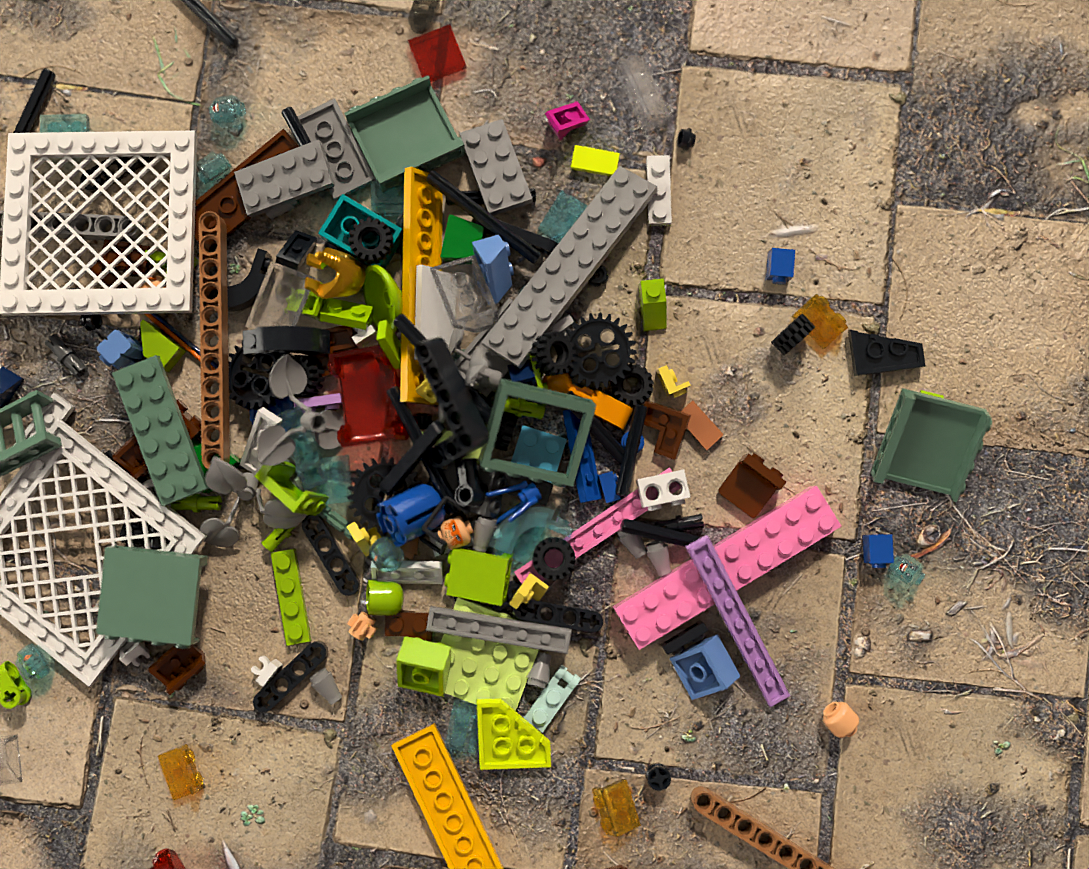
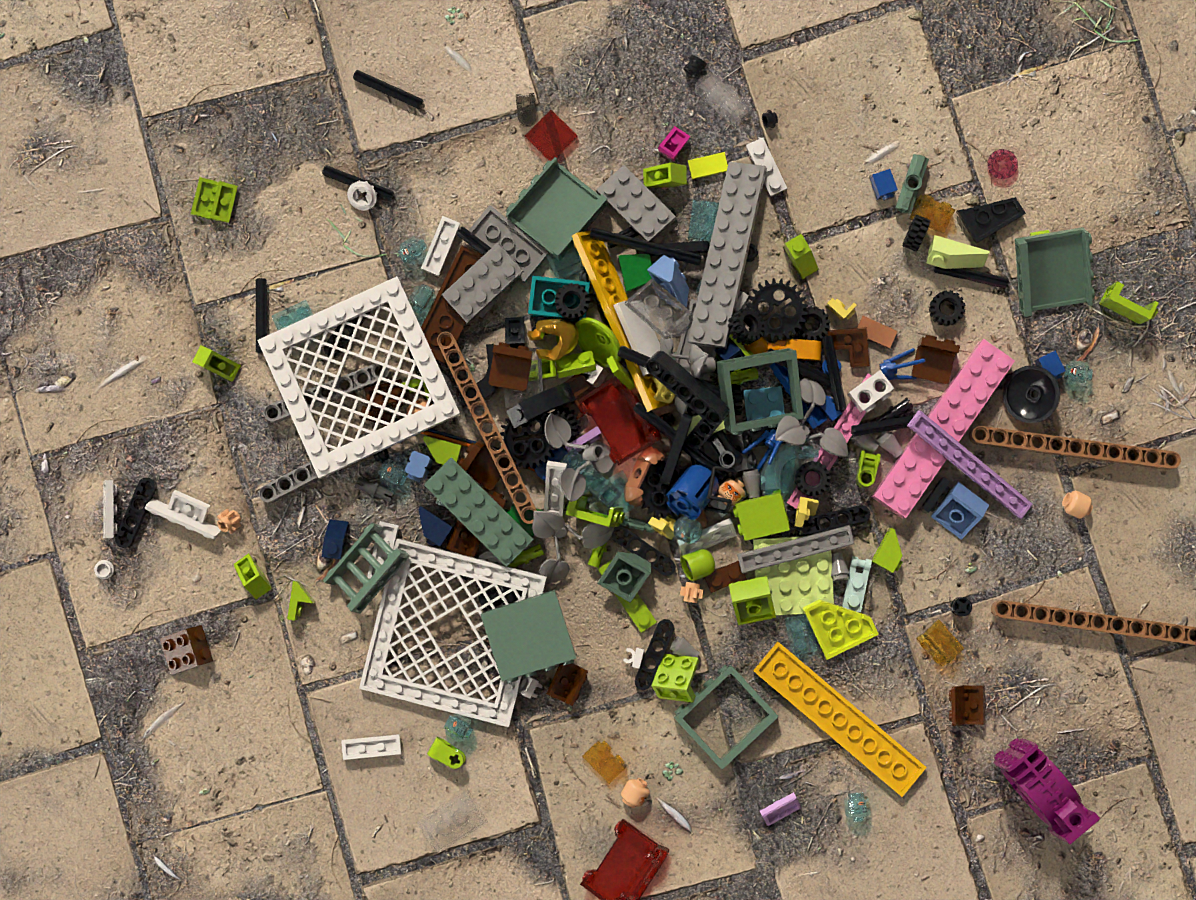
camera: 20 degrees left, 0 degrees up
none -> white gear [347,180,377,211]
none -> clear light blue head [378,460,408,489]
none -> dark blue slope [418,506,454,548]
none -> white plate [421,216,461,276]
none -> reddish brown bracket [458,439,510,490]
none -> reddish brown bracket [489,342,533,391]
none -> sand green slope [597,552,651,602]
none -> light nougat head [621,778,650,808]
none -> nougat piece [624,446,664,507]
none -> lime slope [643,163,687,188]
none -> lime bracket [651,654,699,703]
none -> sand green window [674,665,779,769]
none -> black wheel [683,55,707,78]
none -> light grey plant [775,377,848,457]
none -> lime piece [856,450,881,488]
none -> lime slope [872,528,903,573]
none -> blue plant [879,348,925,381]
none -> sand green piece [895,154,929,214]
none -> yellowish green slope [926,235,990,269]
none -> black tyre [929,290,966,326]
none -> black axle [934,266,1009,288]
none -> medium nougat beam [969,426,1181,470]
none -> clear pink gear [987,149,1018,180]
none -> black dish [1003,365,1060,423]
none -> lime panel [1099,281,1159,324]

